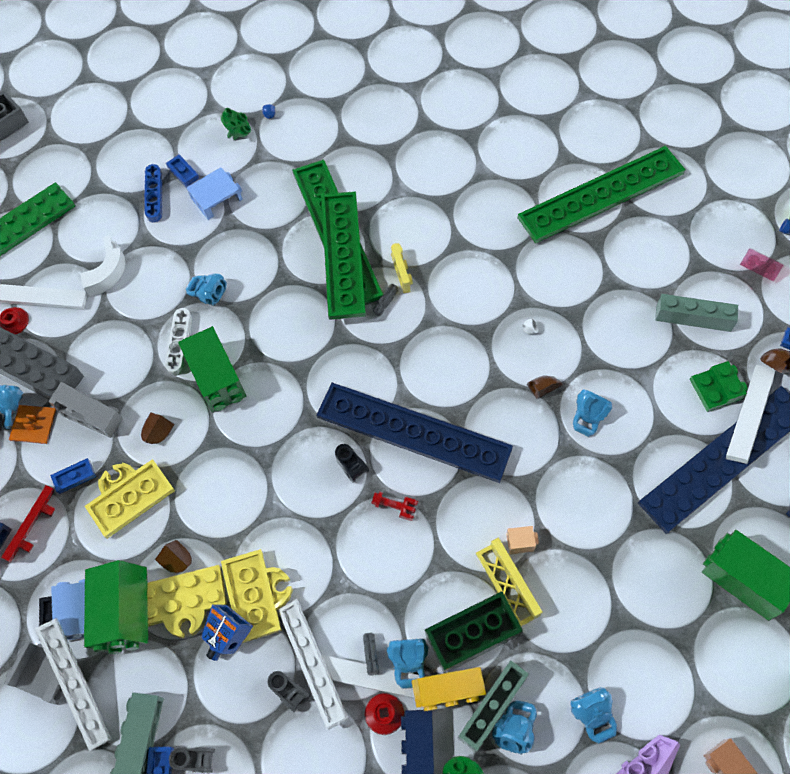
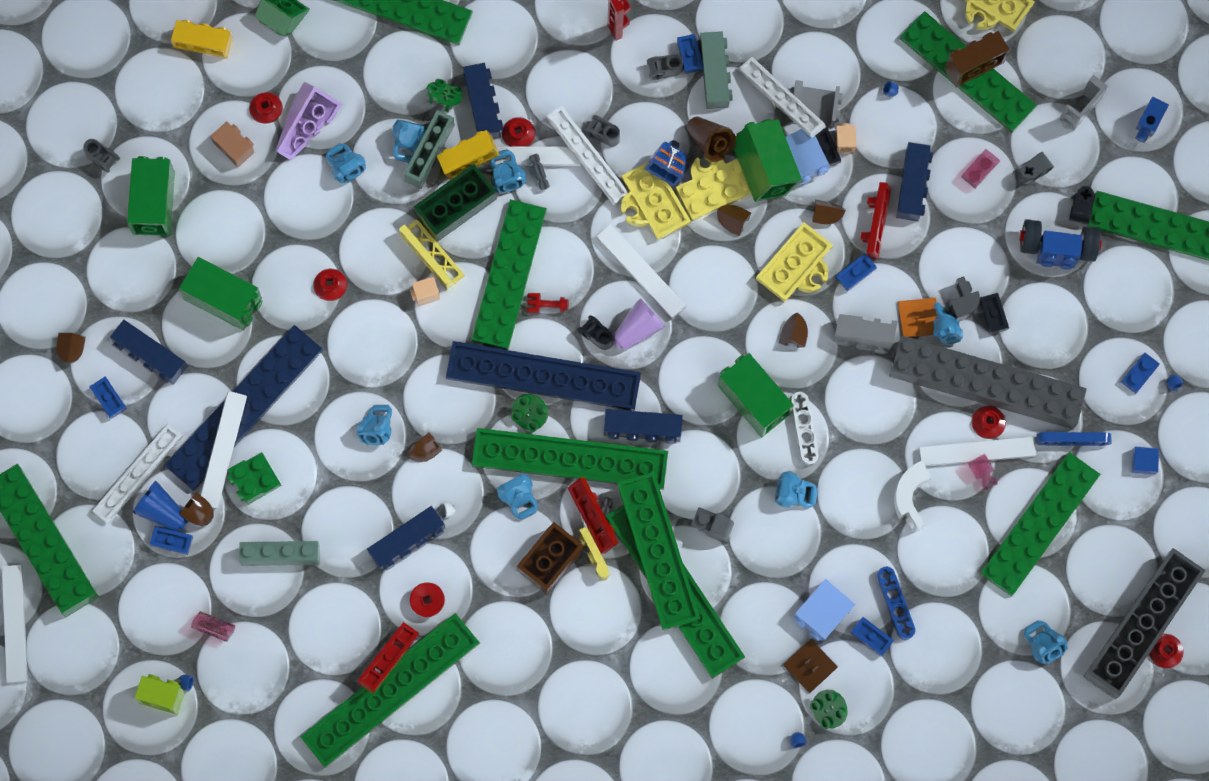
camera: 160 degrees right, 10 degrees up
none -> red piece [313,268,347,301]
none -> red hinge [357,622,419,694]
none -> dark blue brick [367,505,445,571]
none -> red piece [410,582,445,617]
none -> green plate [471,199,547,350]
none -> green plate [472,428,668,490]
none -> dark azure piece [497,473,538,520]
none -> green plate [511,394,549,432]
none -> reddish brown brick [516,521,584,595]
none -> red hinge [567,477,618,554]
none -> white tile [596,224,686,319]
none -> dark blue brick [604,409,683,444]
none -> lavender cone [613,298,665,350]
none -> reddish brown cone [687,116,736,162]
none -> dark grey brick [691,507,734,544]
none -> reddish brown piece [783,639,838,694]
none -> reddish brown brick [812,199,846,224]
none -> light nougat brick [835,123,857,153]
none -> clear pink plate [967,454,998,490]
none -> dark azure piece [1024,620,1068,664]

